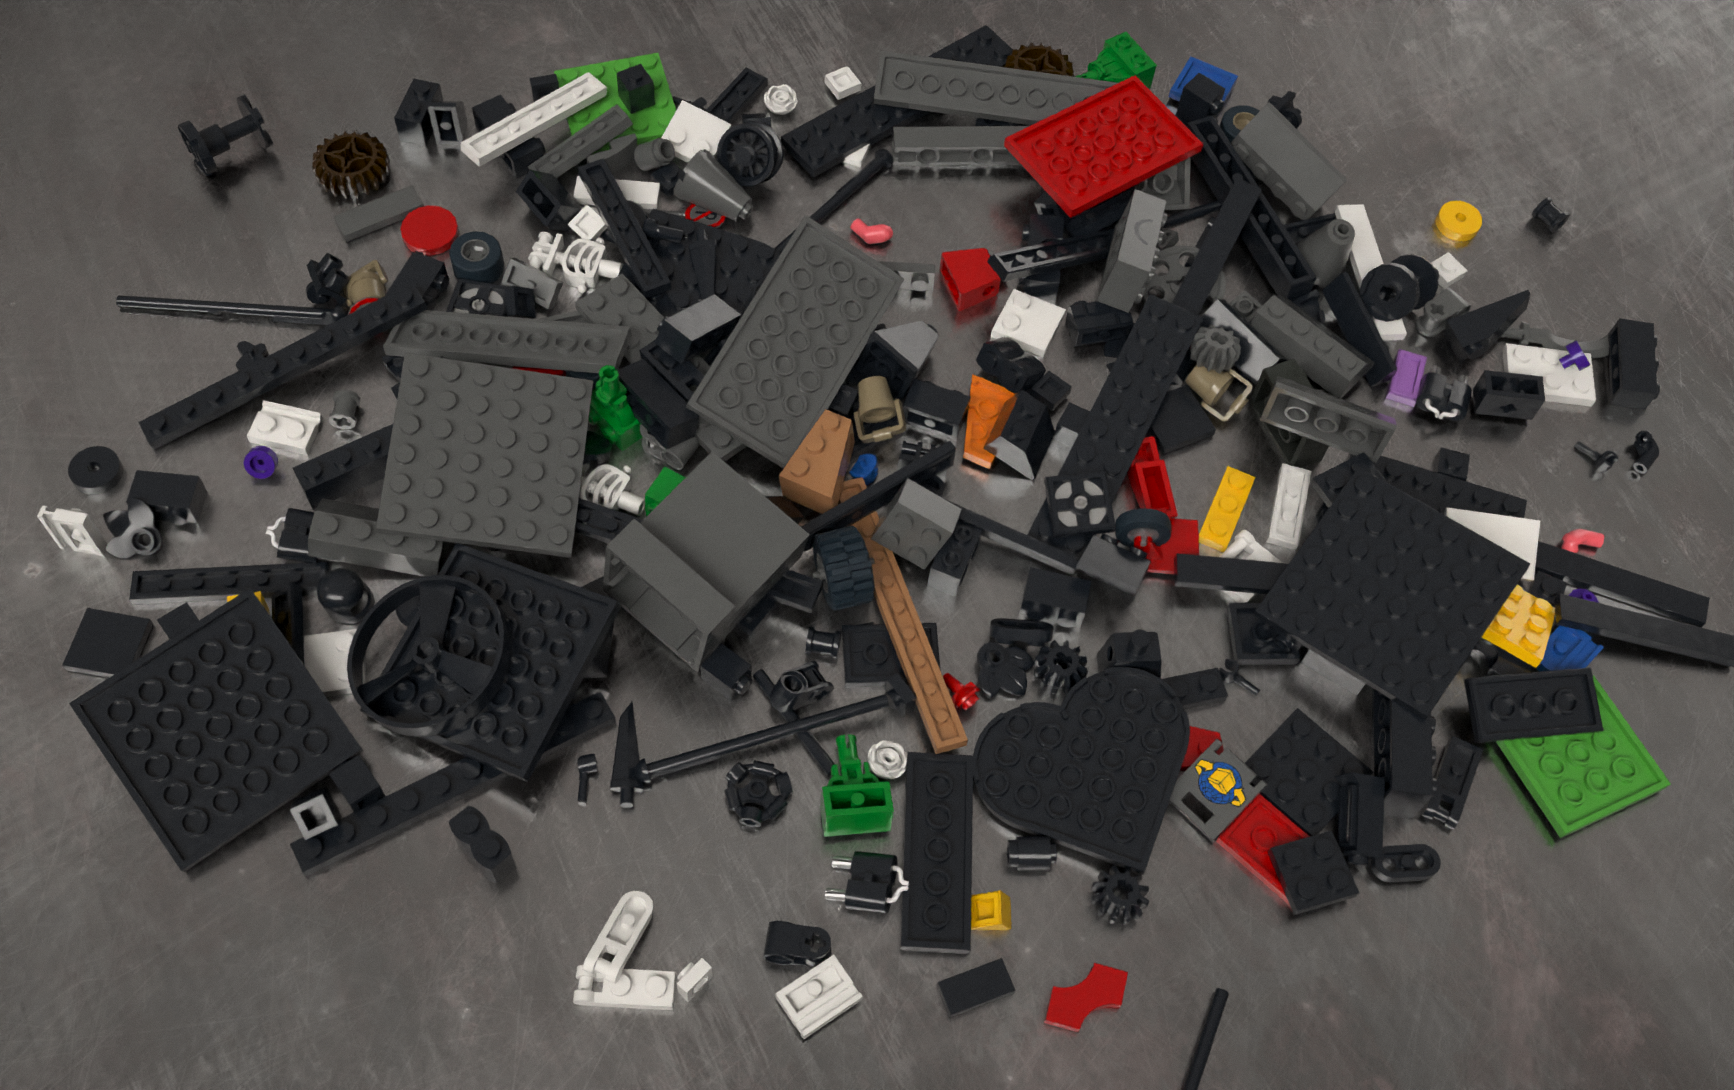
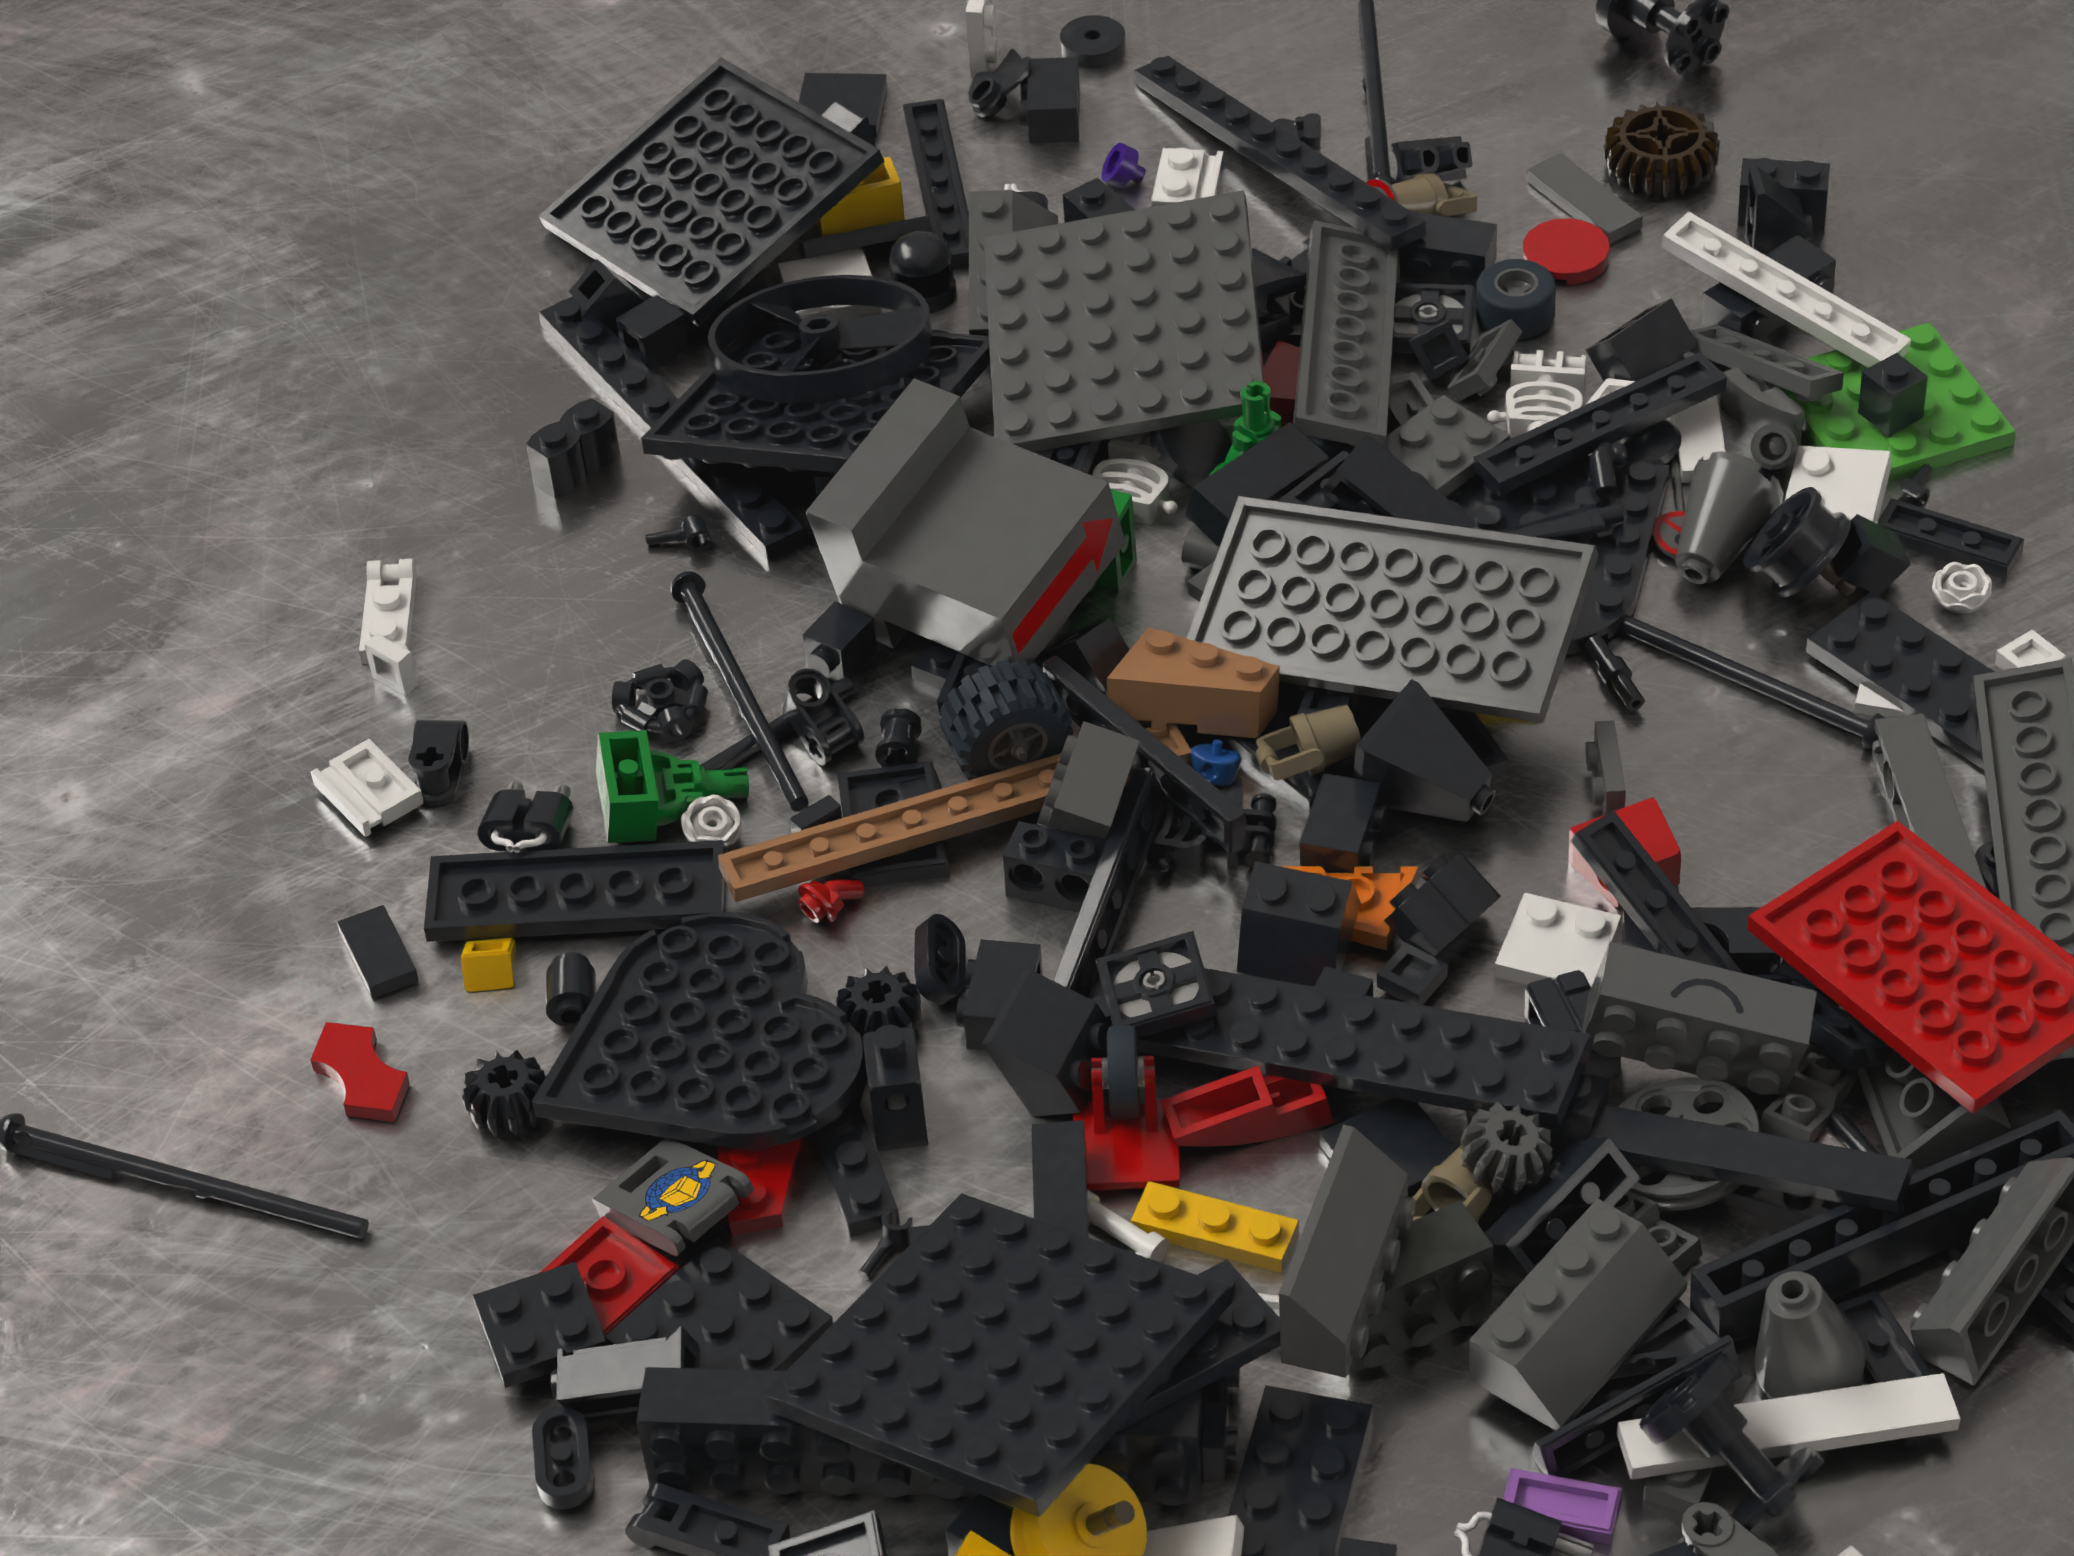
camera: 95 degrees right, 15 degrees down
black plate [529,74,559,102] -> none
white plate [583,891,653,984] -> none
black bar [610,701,644,808] -> none
coral arm [850,218,893,244] -> none
black plate [977,642,1034,698] -> none

